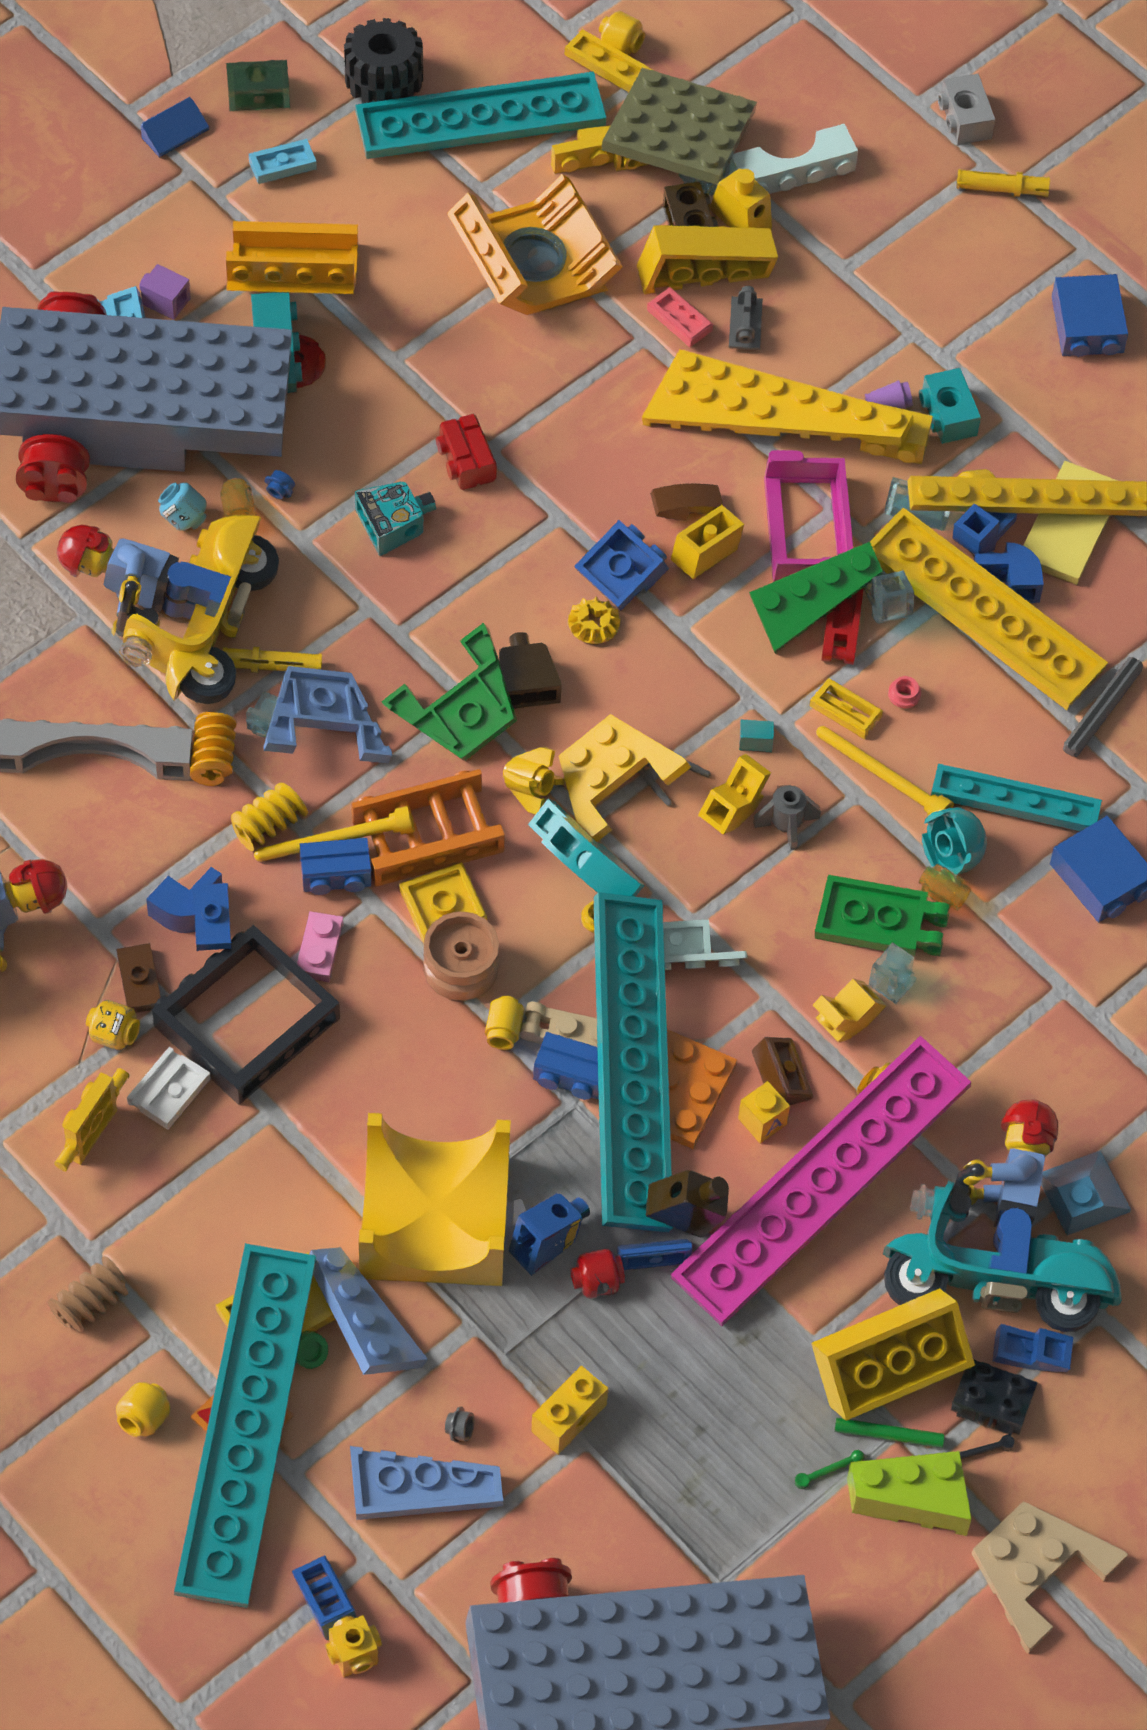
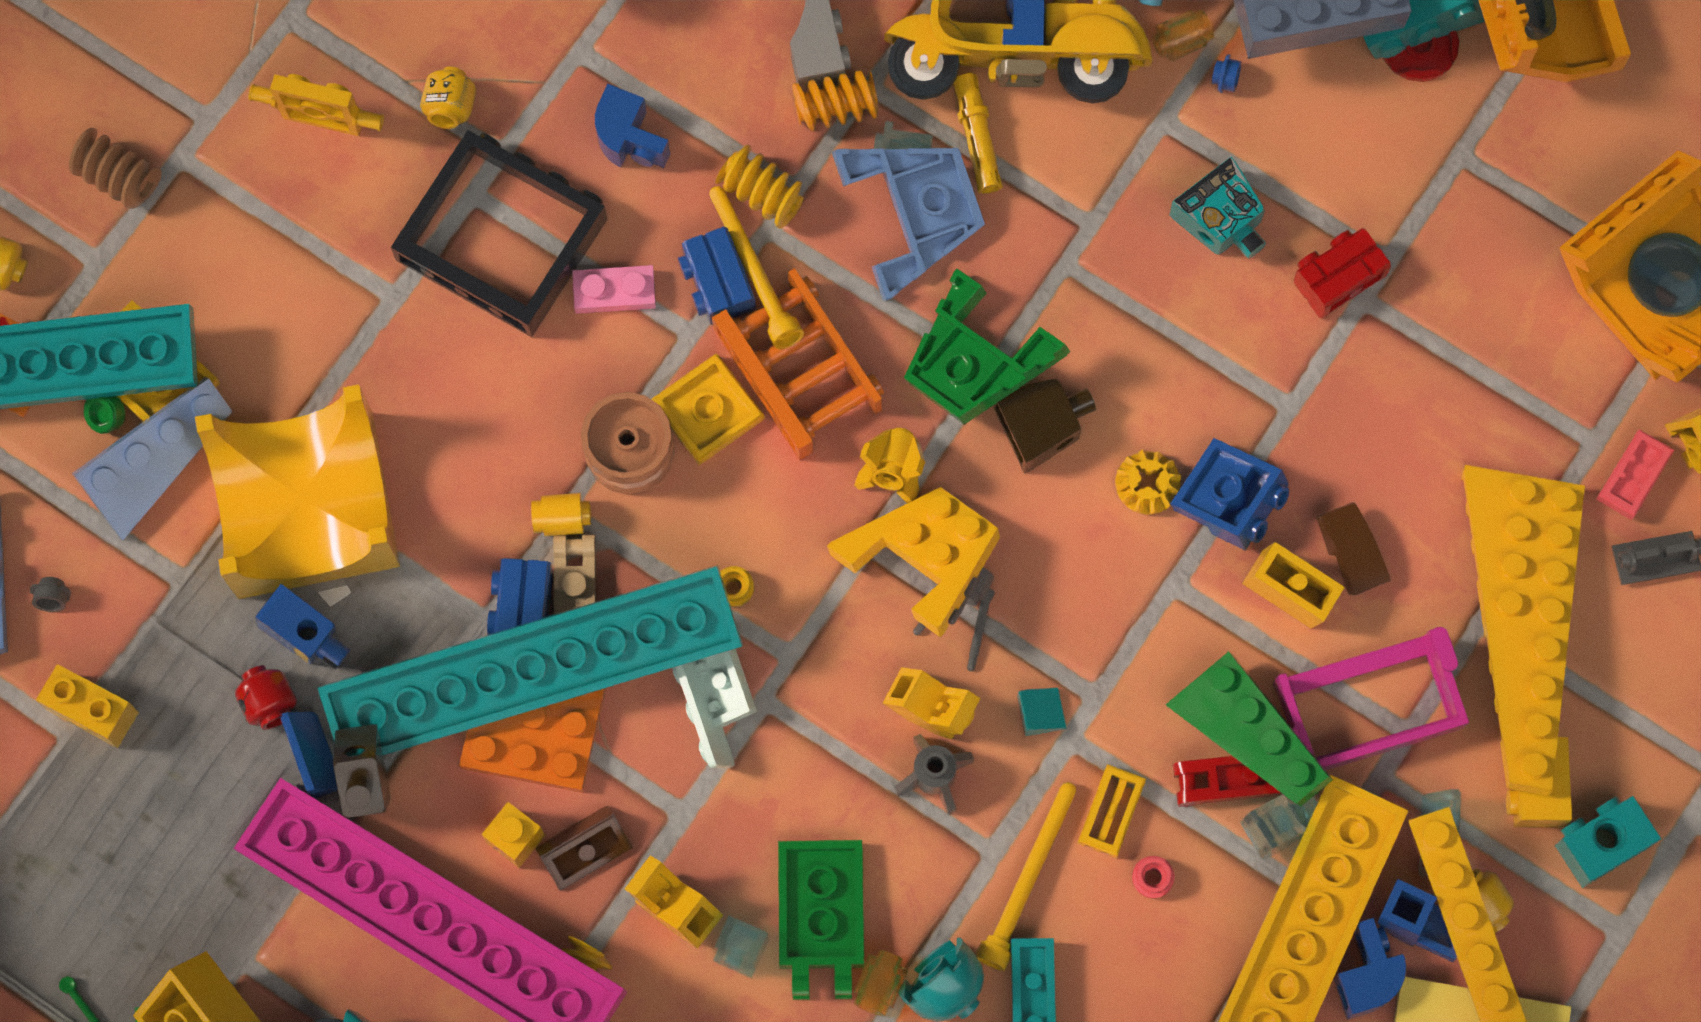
camera: 80 degrees right, 15 degrees up
reddish brown plate [116,943,161,1013] -> none
white plate [127,1046,211,1130] -> none
blue plate [193,883,231,951] -> none
teal slope [528,799,645,897] -> none
medium lavender cone [865,380,913,410] -> none

